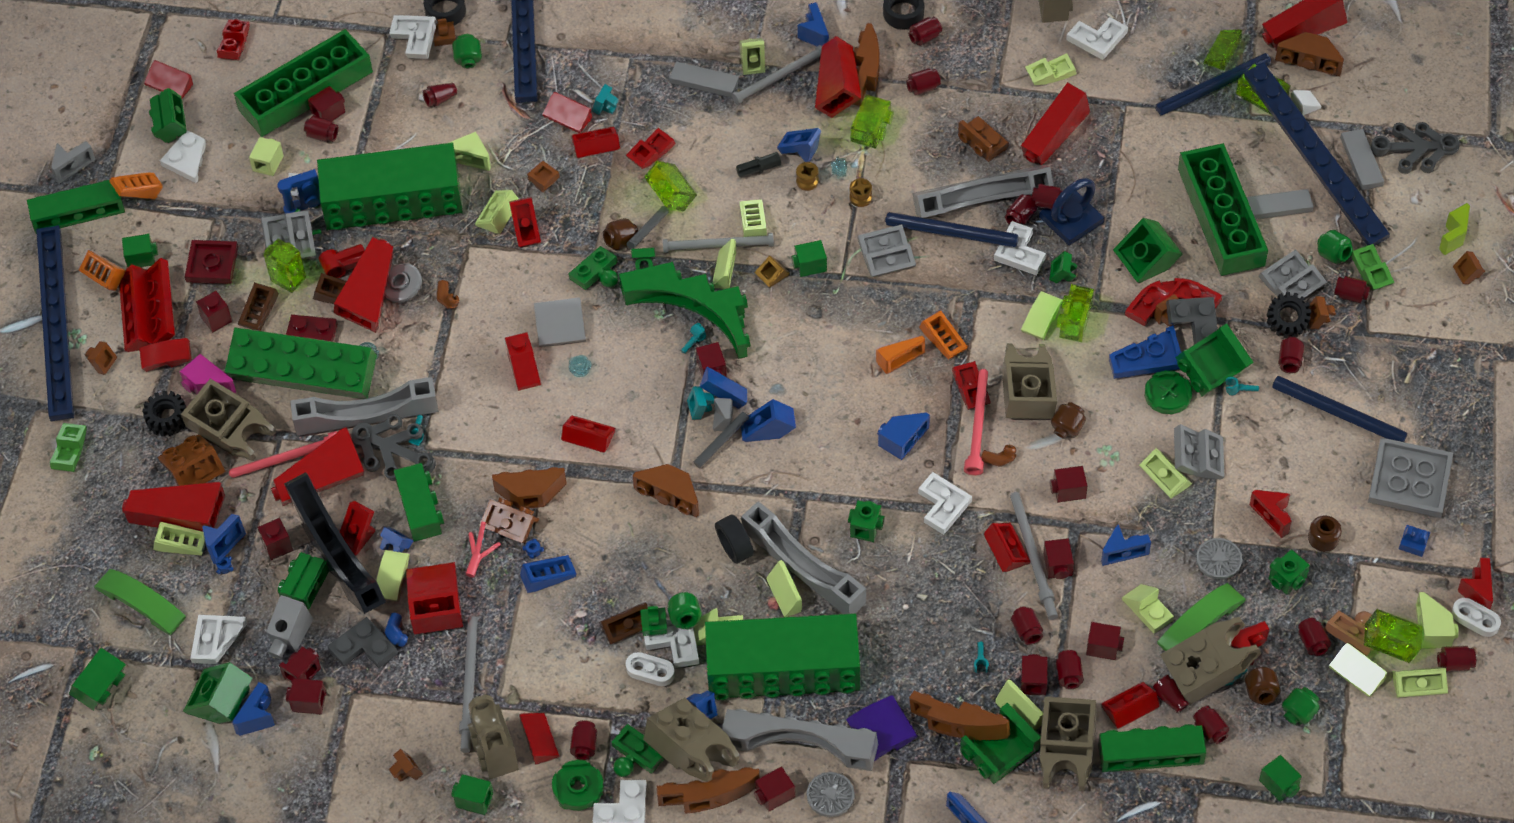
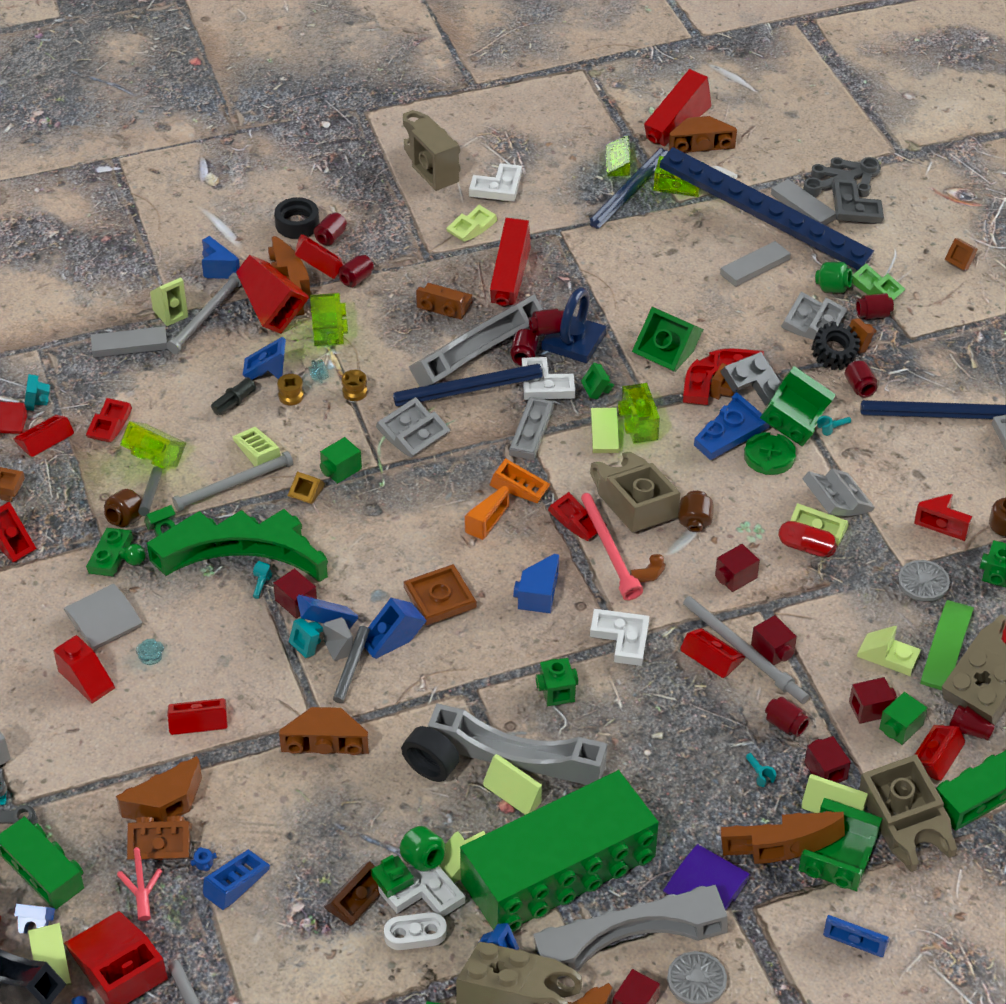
camera: 30 degrees left, 10 degrees down
yellowish green slope [712,239,736,289] -> none
dark red brick [1056,650,1084,690] -> none
blue slope [1101,524,1151,566] -> none
green brick [1178,143,1268,276] -> none
lime slope [1439,203,1470,255] -> none
none -> red slope [295,234,343,279]
none -> dark orange plate [403,564,477,626]
none -> light grey tile [509,397,554,461]
none -> red arm [778,521,837,557]
none -> dark grey plate [831,178,884,224]
none -> green brick [879,692,927,745]

